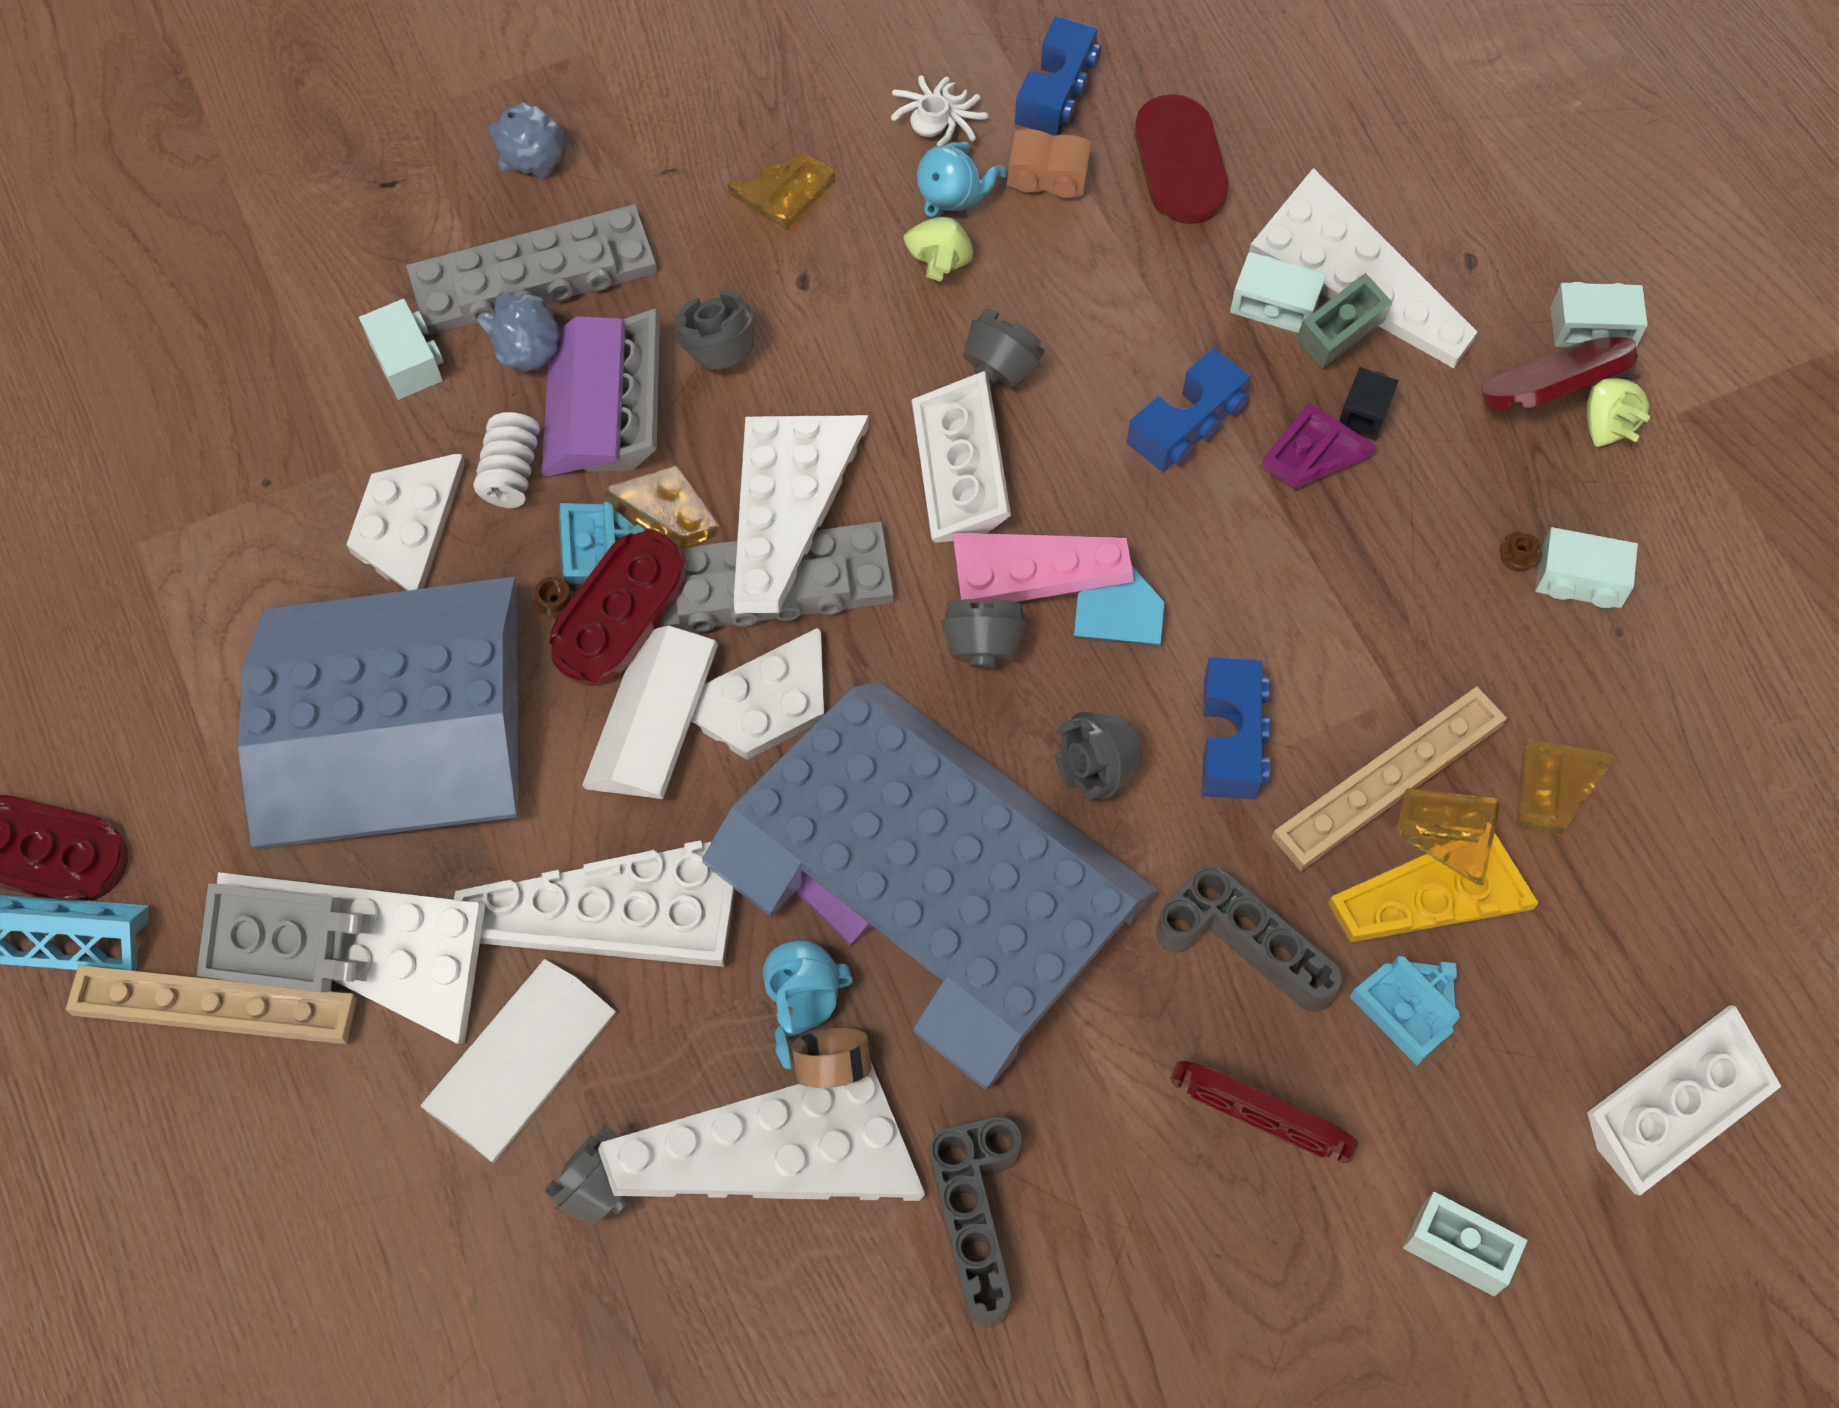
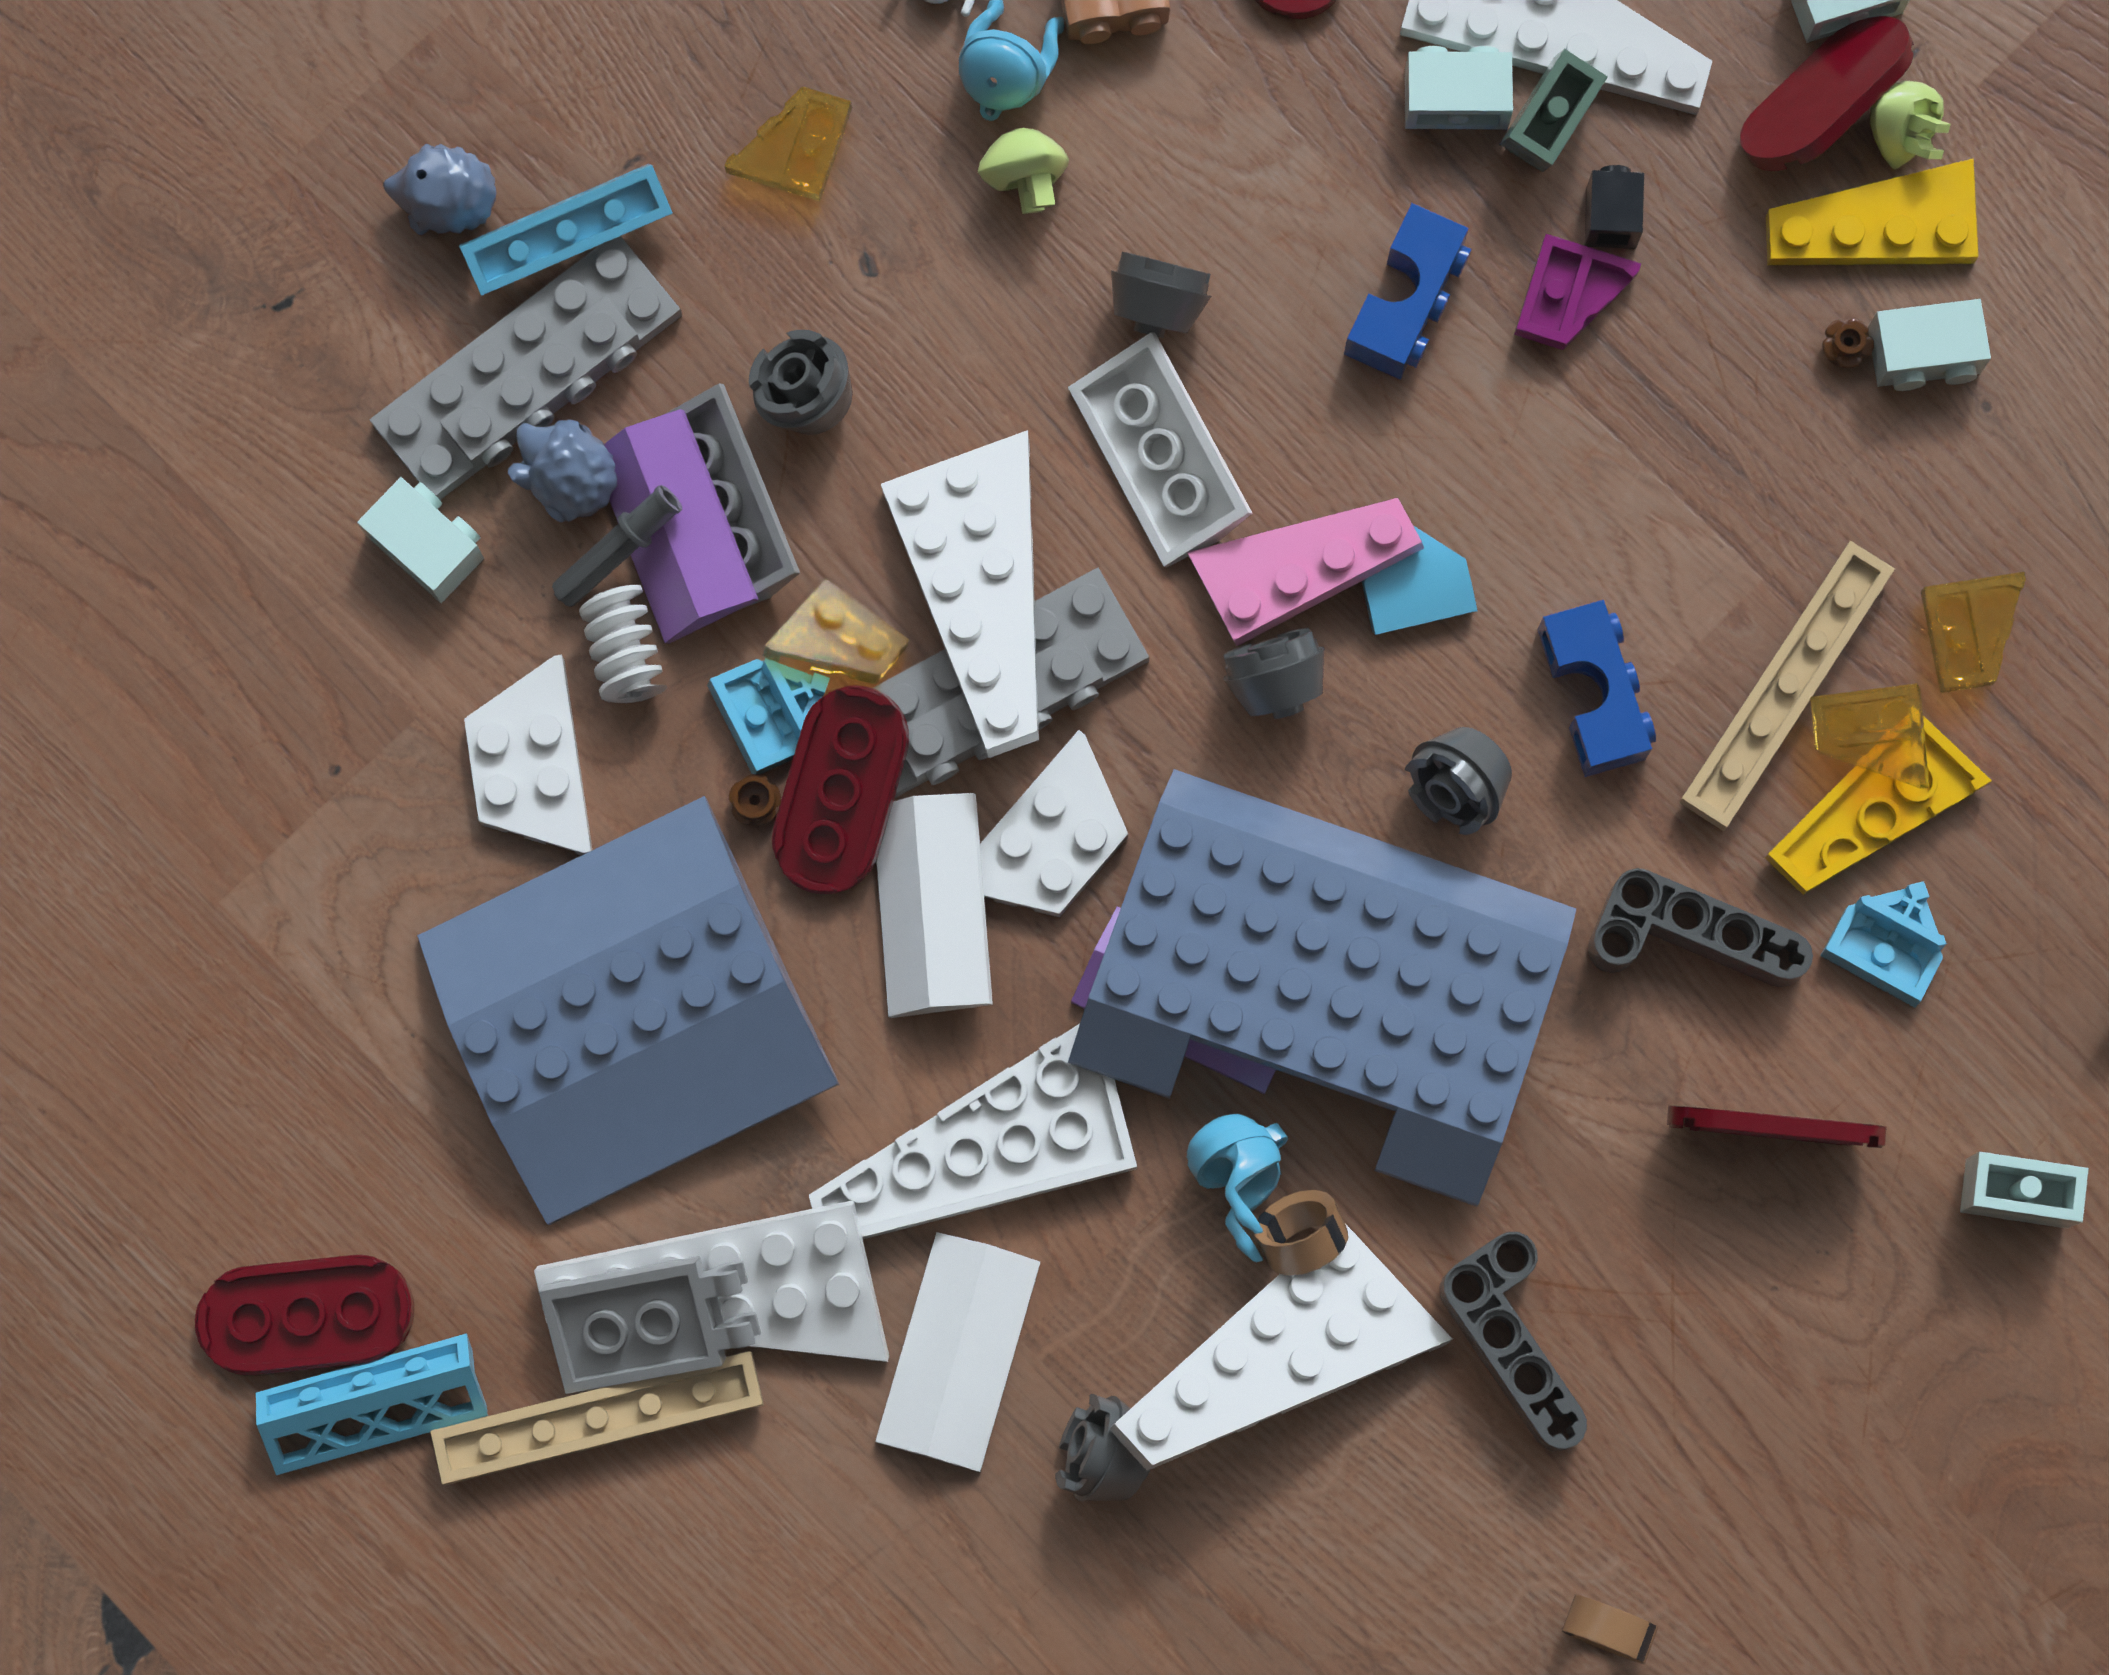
camera: 20 degrees left, 15 degrees up
none -> medium azure fence [459,164,673,296]
none -> dark grey axle [552,485,682,607]
none -> yellow wing [1766,158,1978,265]

